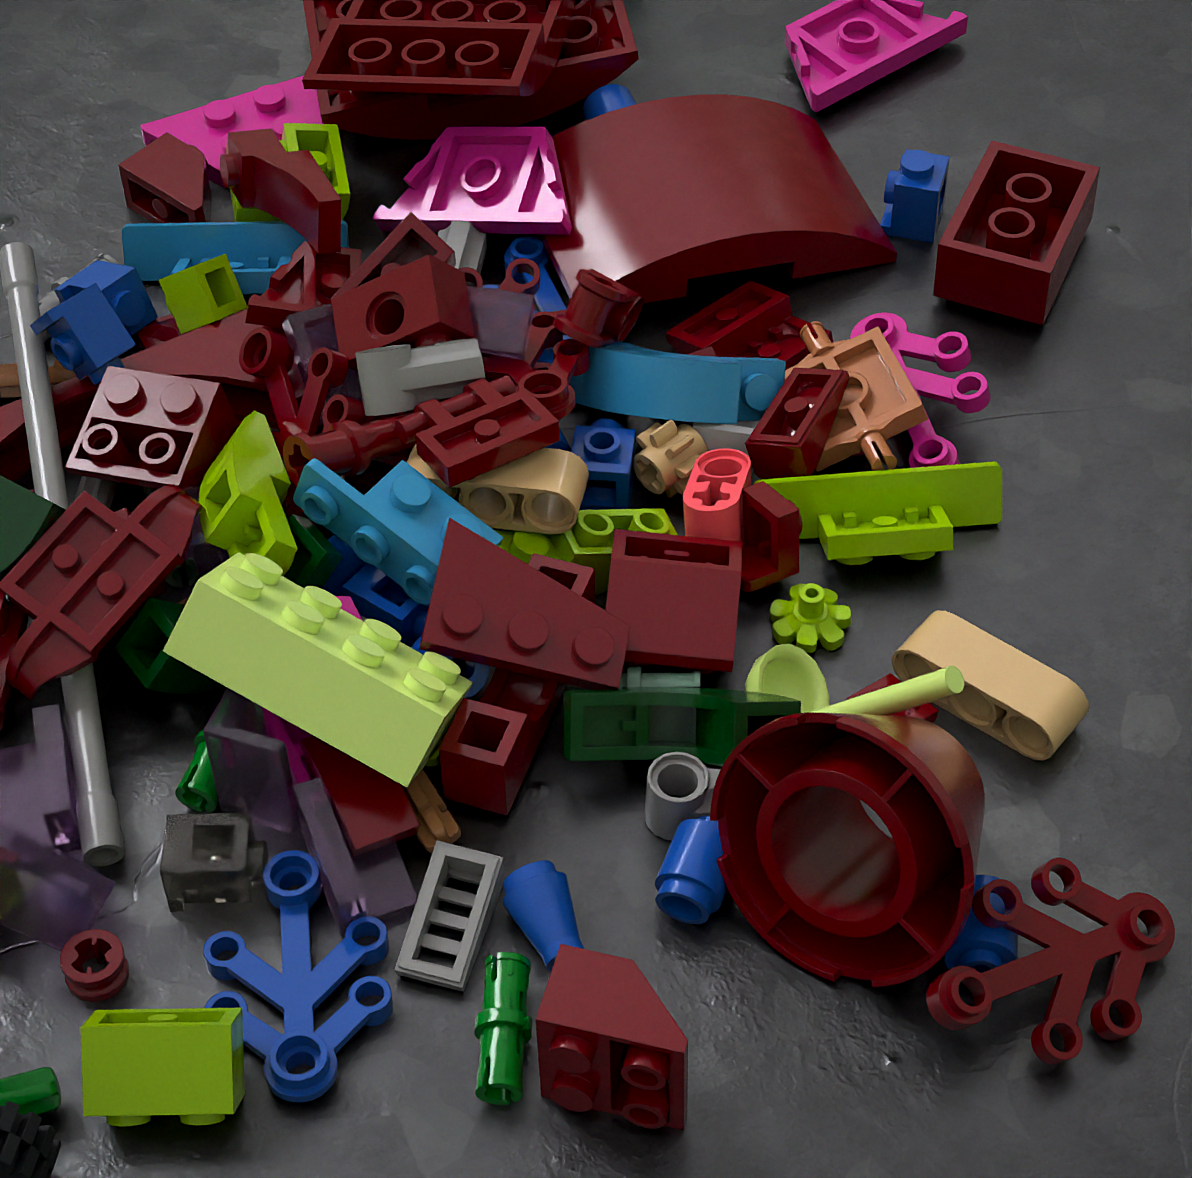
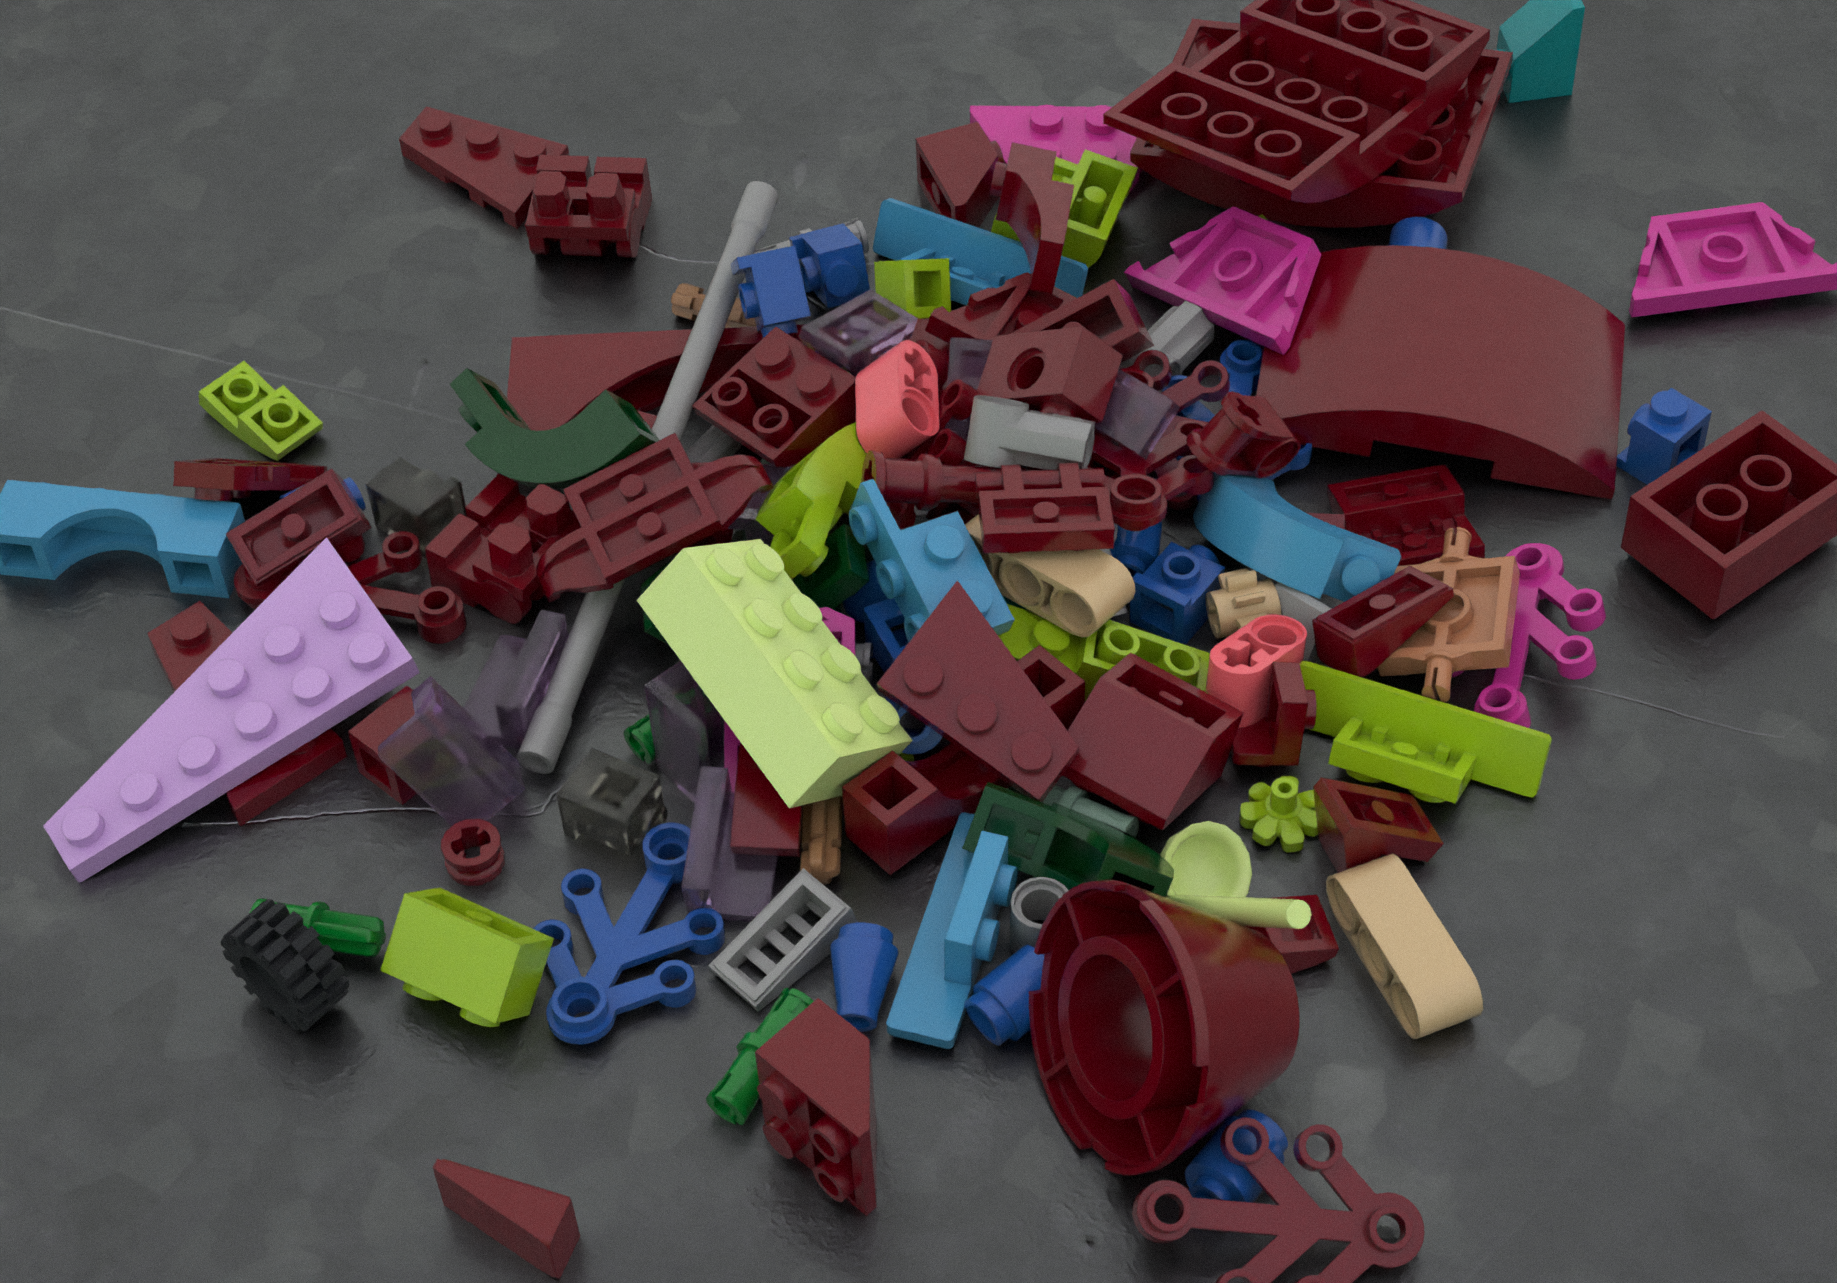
camera: 30 degrees right, 0 degrees up
none -> clear purple slope [799,290,918,377]
none -> coral beam [855,340,940,459]
none -> dark azure bracket [886,812,1018,1049]
none -> dark red slope [1313,777,1444,873]

